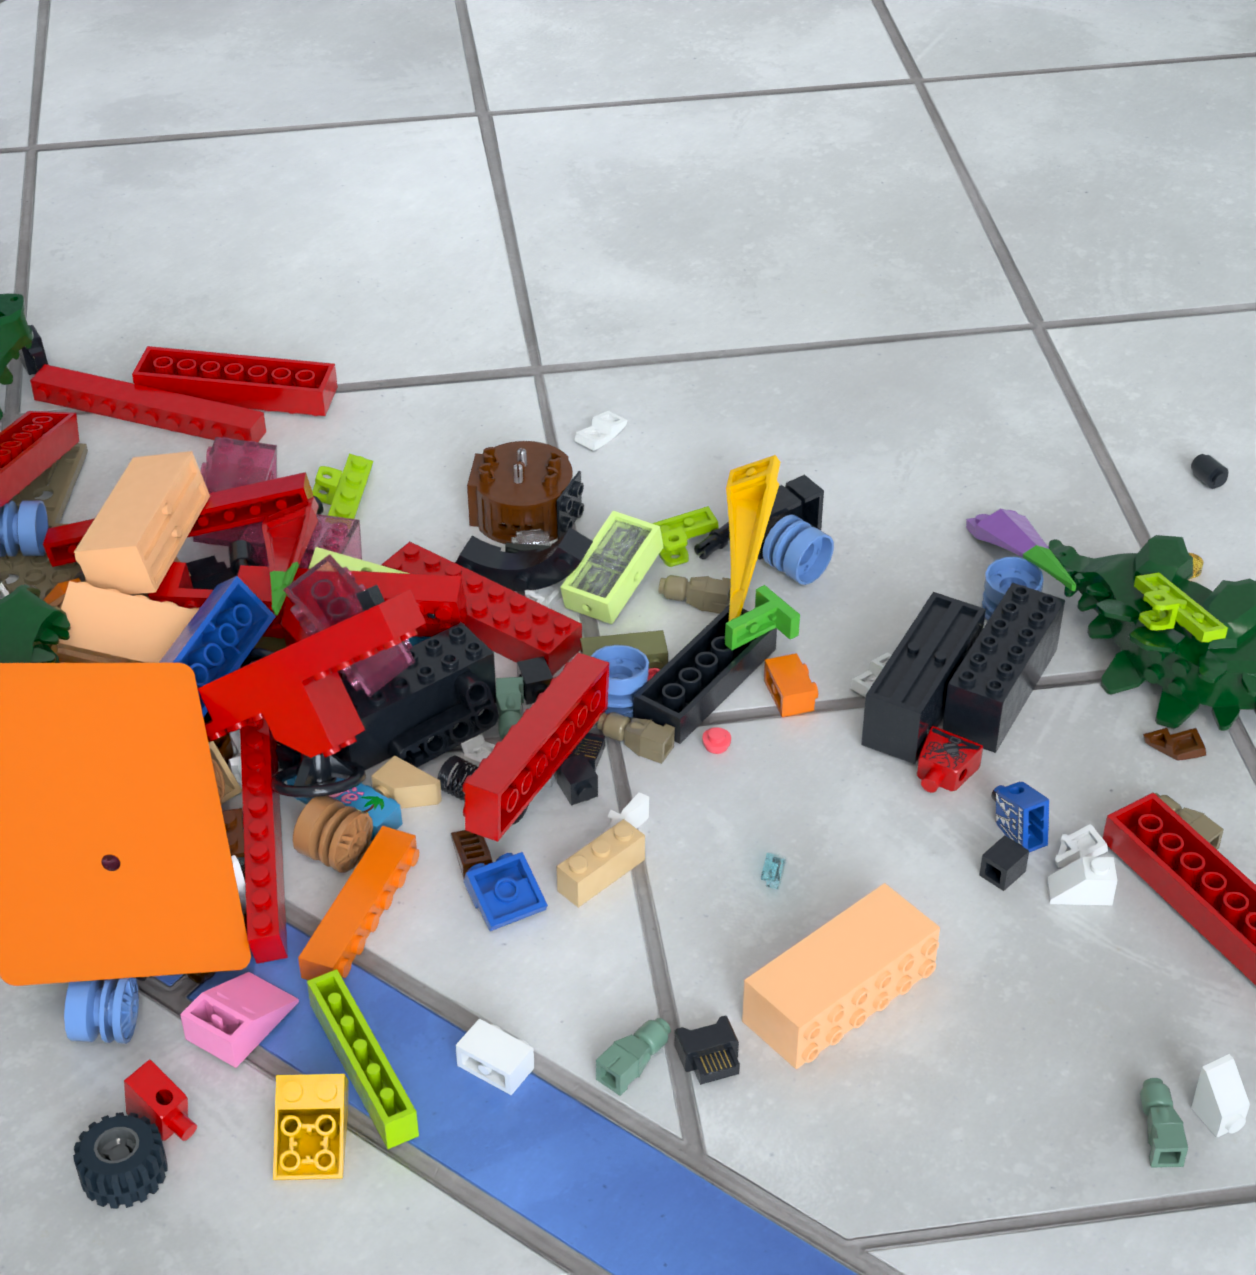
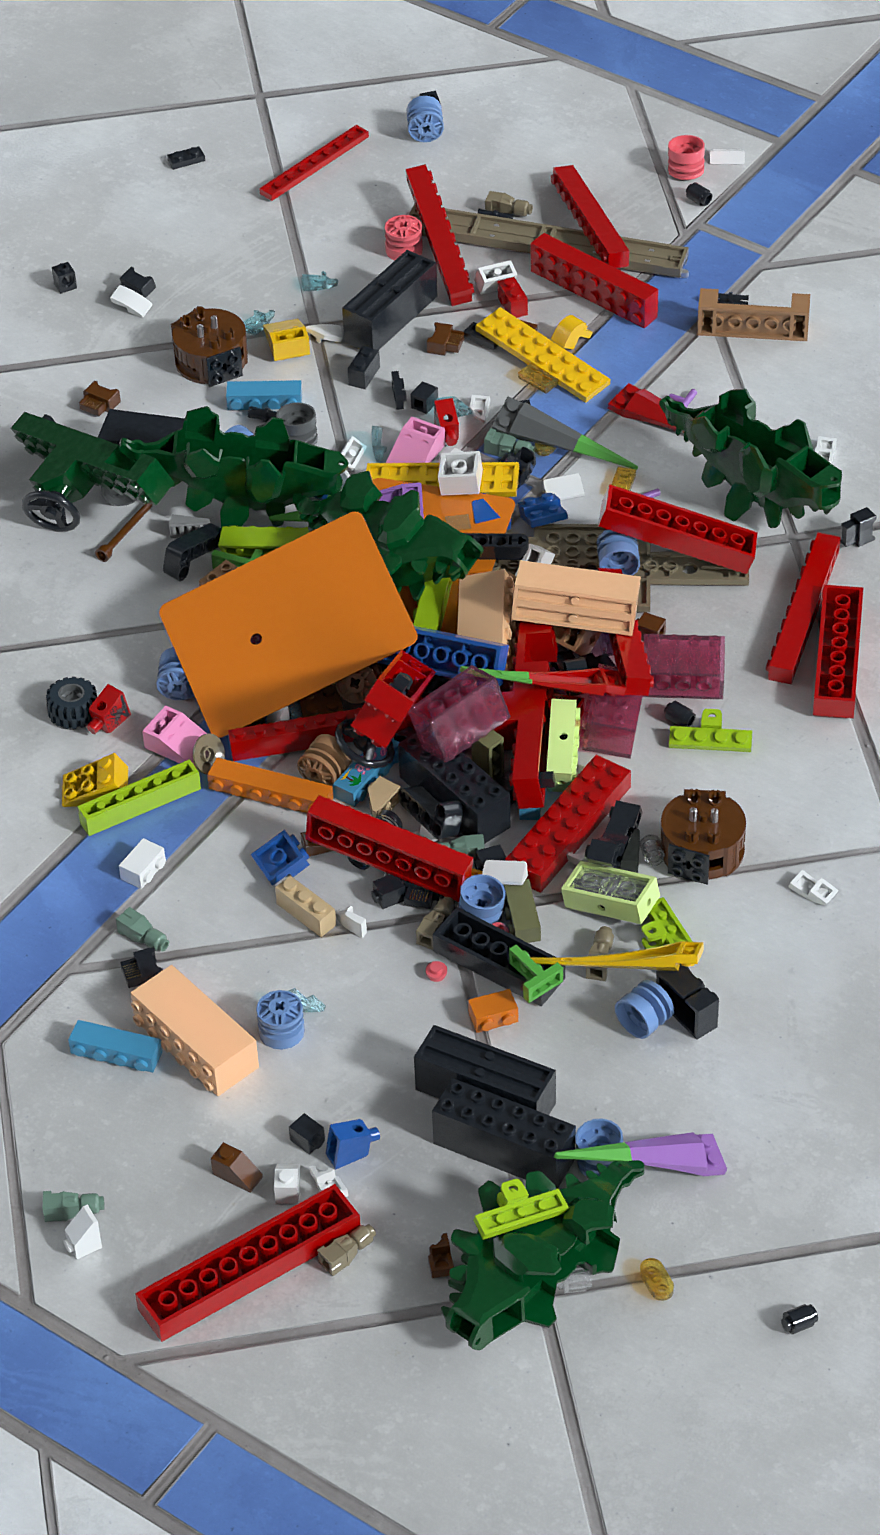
camera: 90 degrees right, 5 degrees up
red torso [917,726,983,793] -> none
none -> dark azure brick [68,1020,162,1073]
none -> dark tan dish [193,734,225,775]
none -> reddish brown slope [211,1142,263,1193]
none -> medium blue wheel [256,990,305,1050]
none -> white slope [482,860,528,885]

